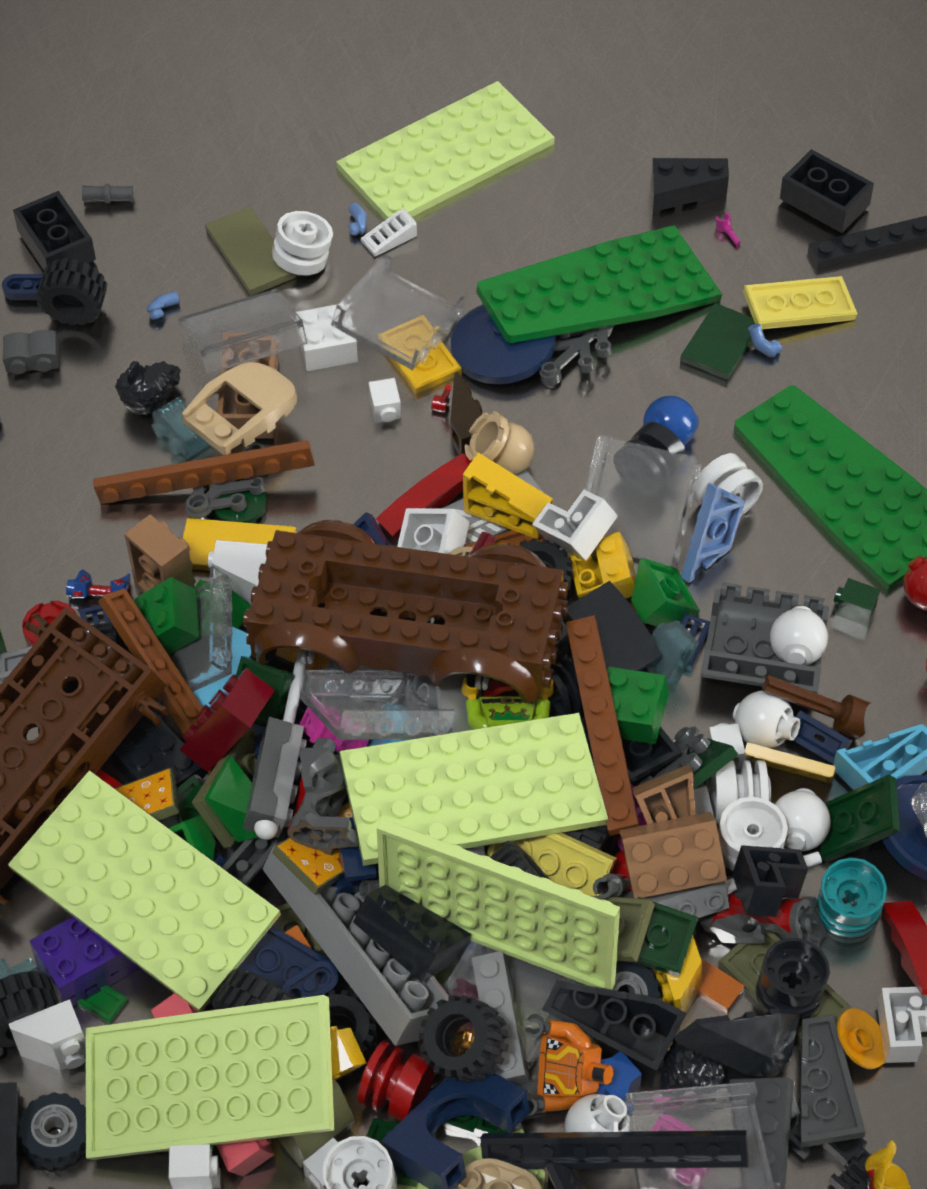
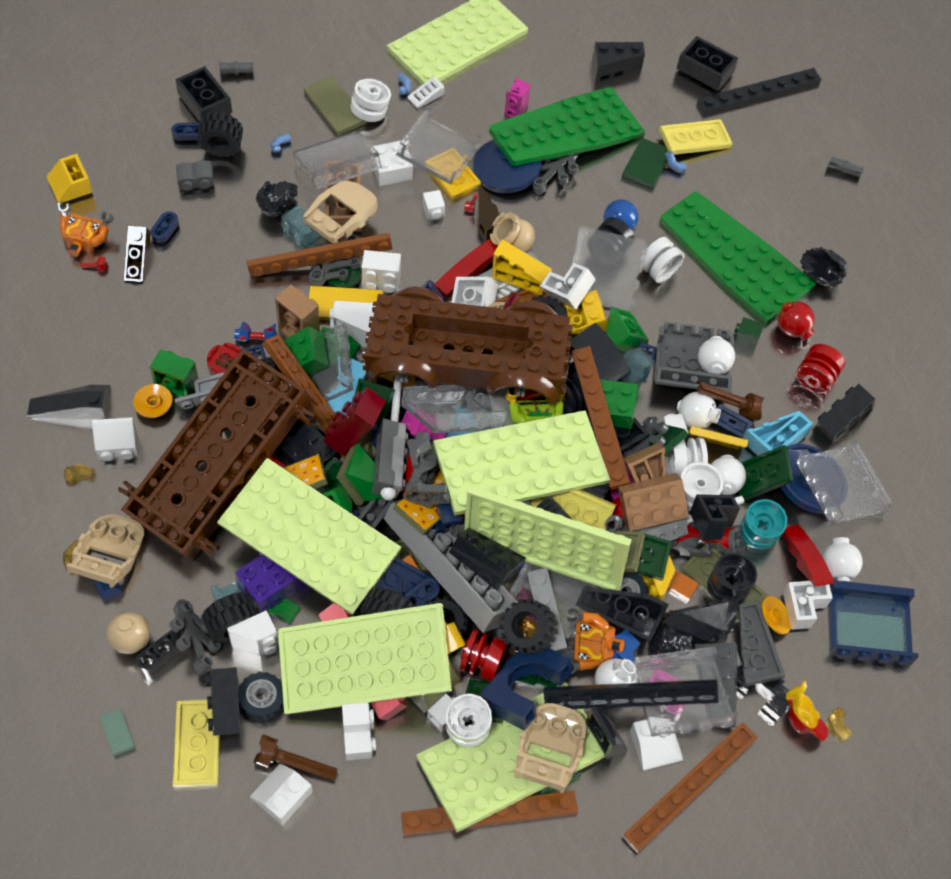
camera: 10 degrees left, 5 degrees up
medium blue wing [681,483,745,583] -> none
dark pink hand [716,212,741,246] -> none
none -> white brick [362,250,401,293]
none -> dark pink hinge [504,78,531,118]

